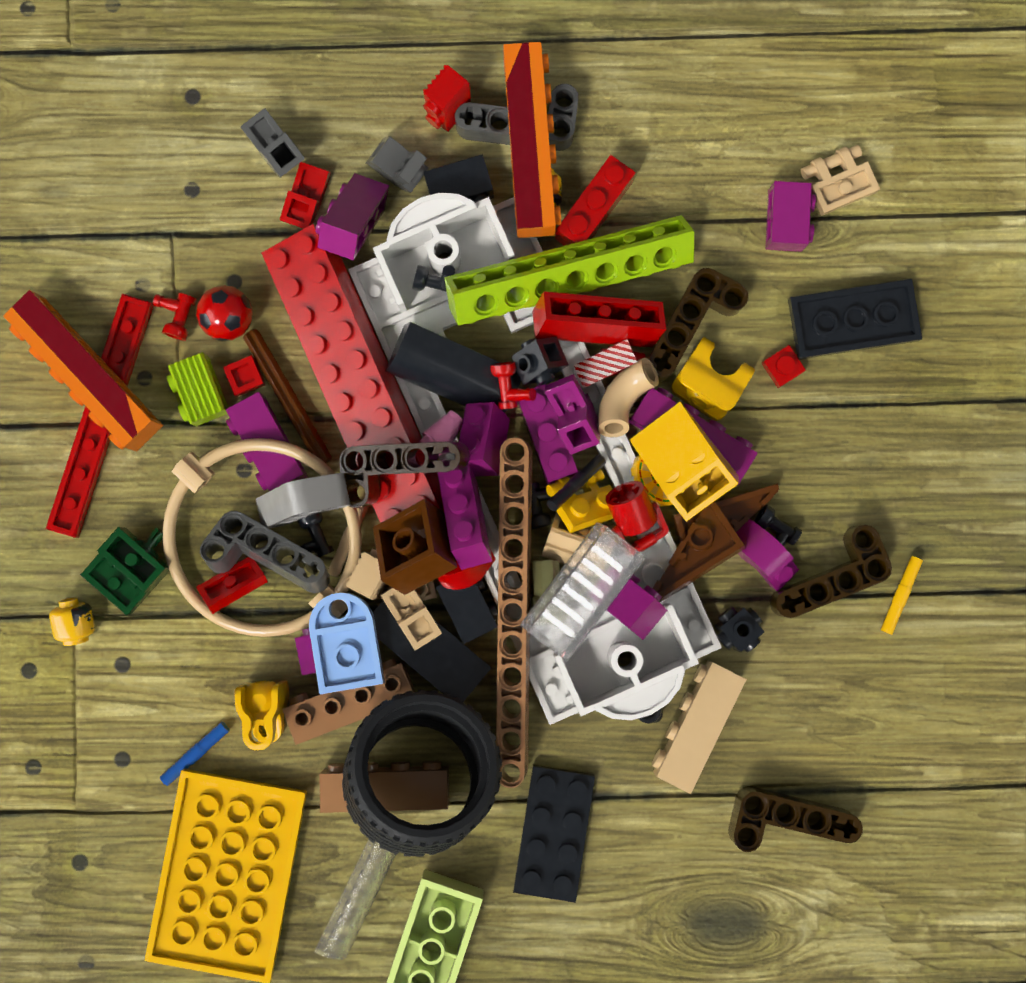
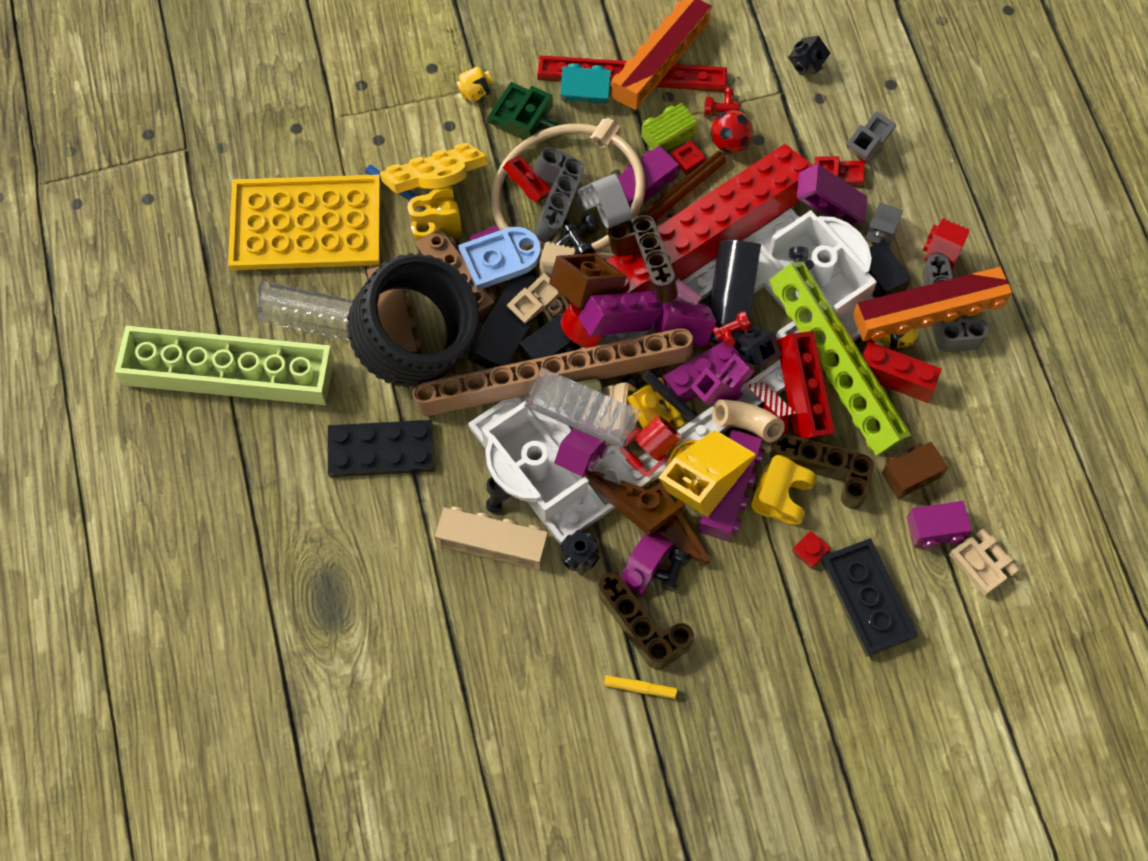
camera: 80 degrees right, 20 degrees down
dark brown beam [728,786,863,852] -> none
none -> yellow plate [380,143,488,194]
none -> black piece [554,223,595,254]
none -> teal brick [560,64,611,104]
none -> black brick [788,35,831,75]
none -> reddish brown brick [882,442,948,500]

